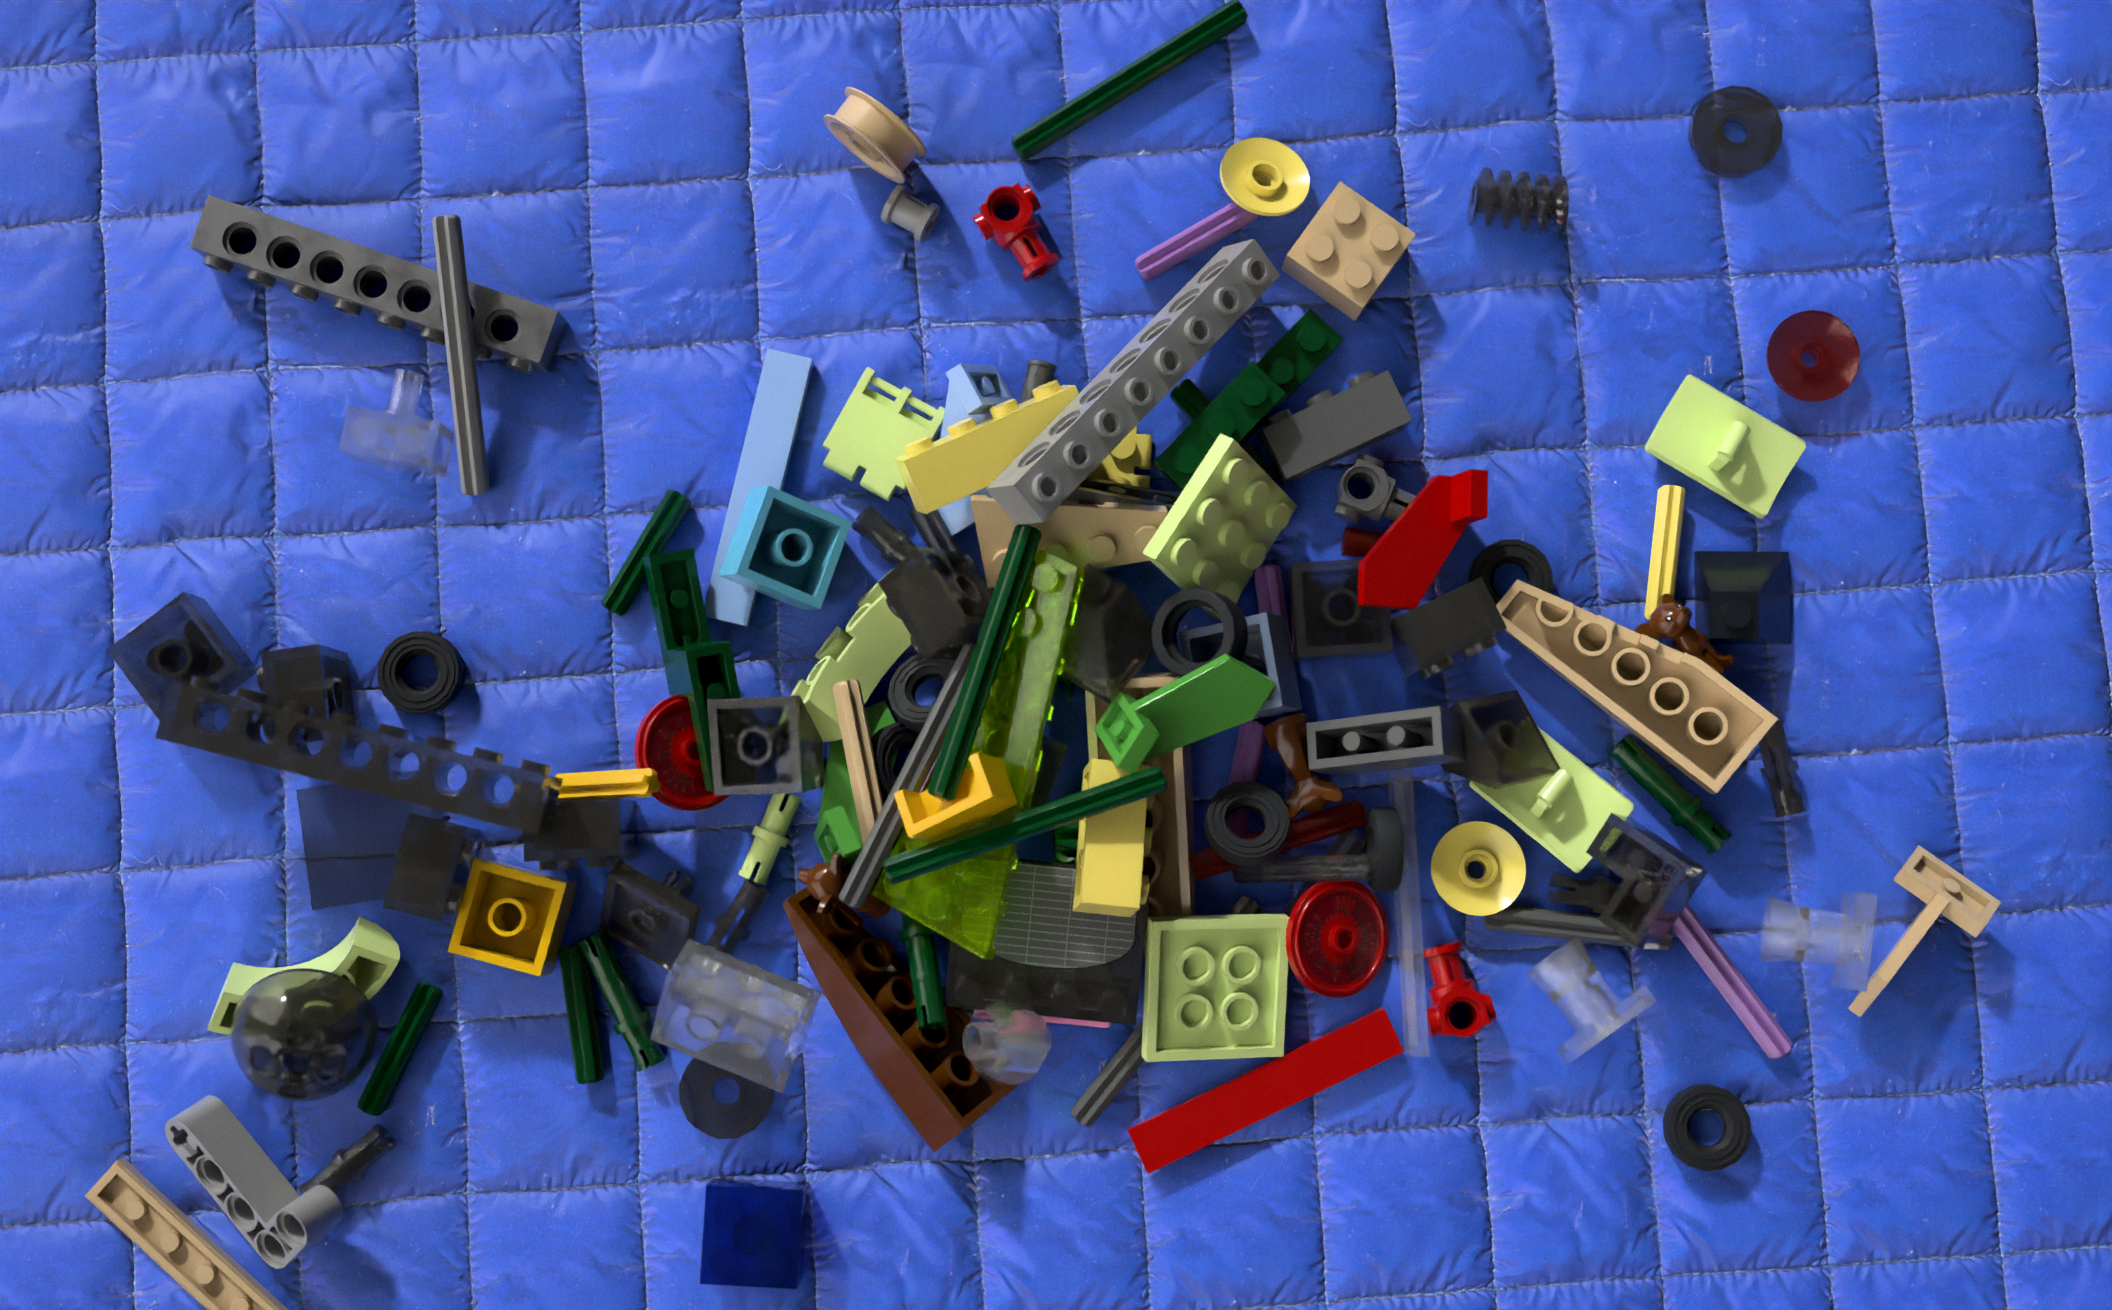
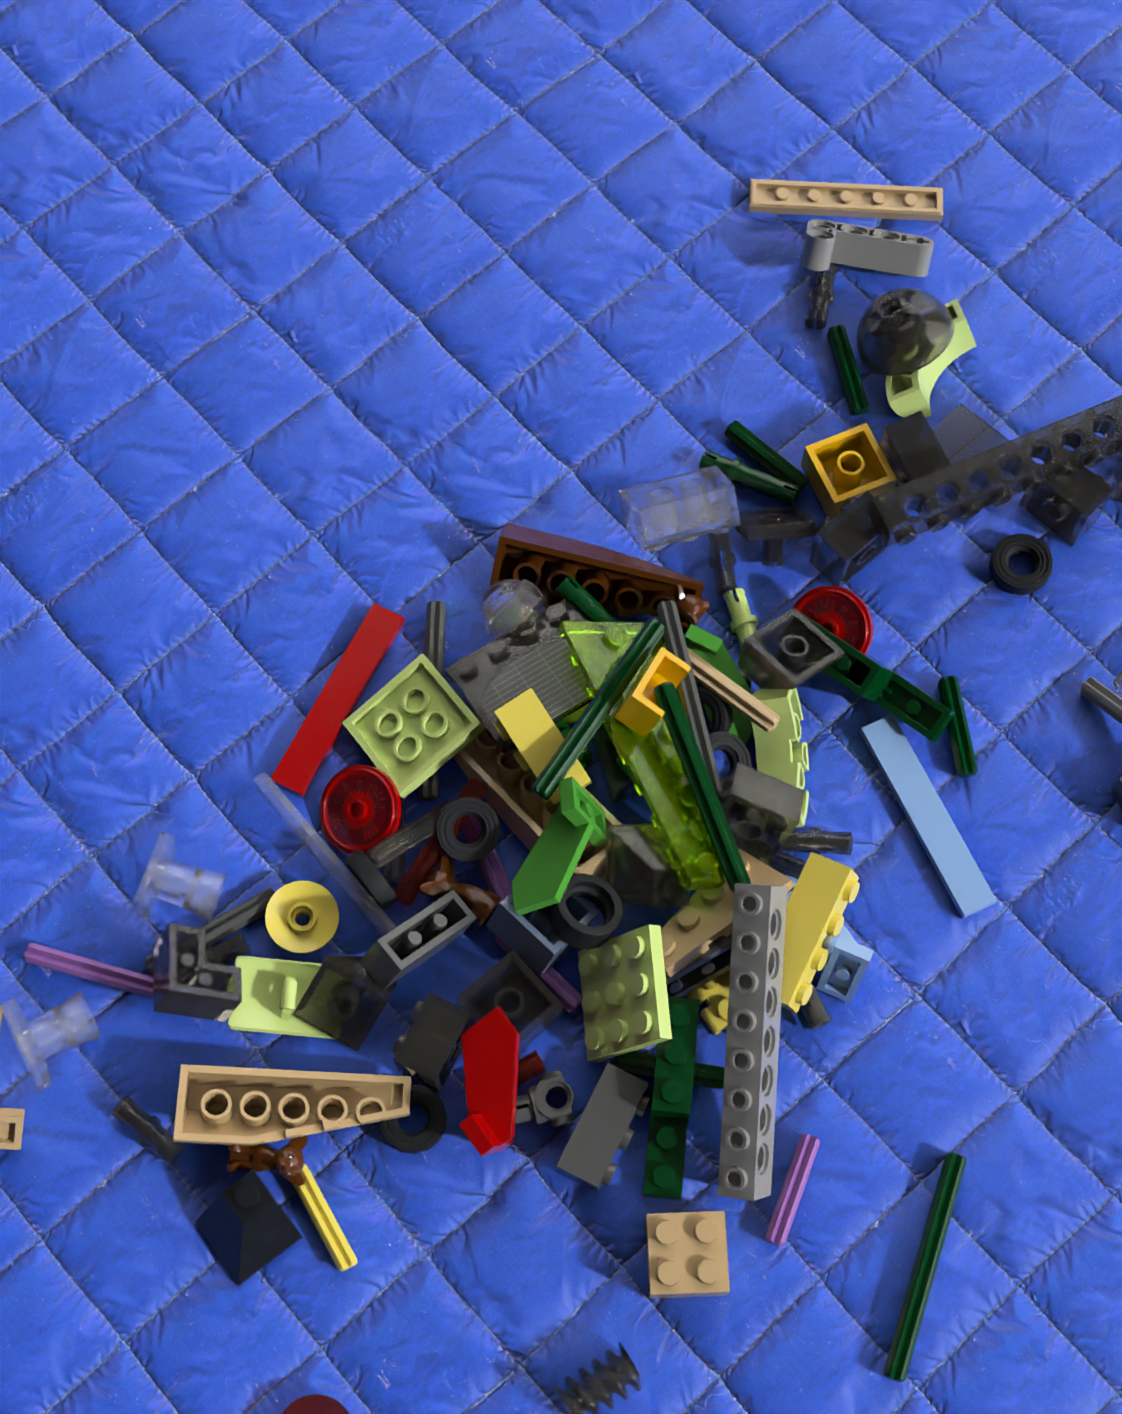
camera: 145 degrees right, 15 degrees down
yellow axle [546,768,661,802] -> none
clear smoke tile [679,1043,775,1139] -> none
clear blue brick [699,1178,809,1289] -> none
medium azure brick [718,485,852,610] -> none
tan wheel [823,87,927,183] -> none
yellowish green plate [823,367,945,501] -> none
light grey bush [880,184,940,243] -> none
red connector [972,183,1060,282] -> none
light yellow dish [1220,138,1310,216] -> none
red connector [1420,940,1496,1037] -> none
dark green pin [1607,733,1732,855] -> none
yellowish green shield [1645,375,1806,519] -> none
black tyre [1662,1084,1752,1171] -> none

